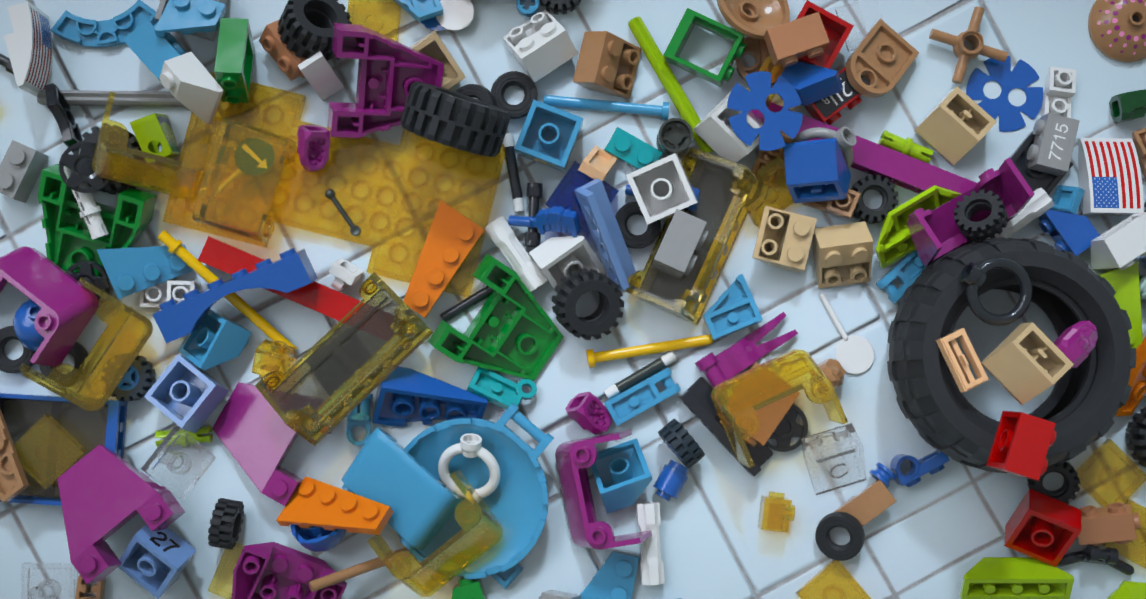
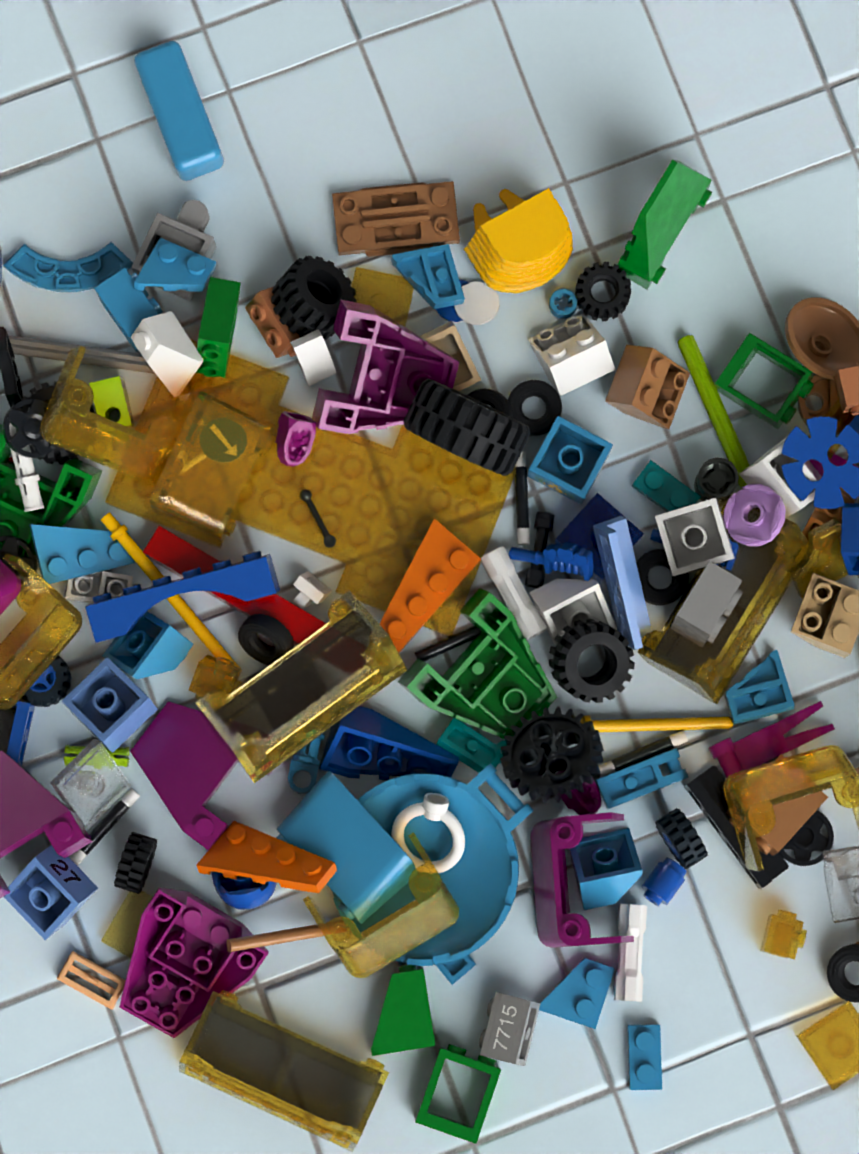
camera: 10 degrees right, 5 degrees down
dark azure bar [543,95,669,121] -> none
light nougat tile [578,145,618,182] -> none
none -> black bar [69,788,140,866]
none -> black tyre [238,614,294,666]
none -> black gear [500,706,604,803]
none -> lavender tile [723,484,786,547]

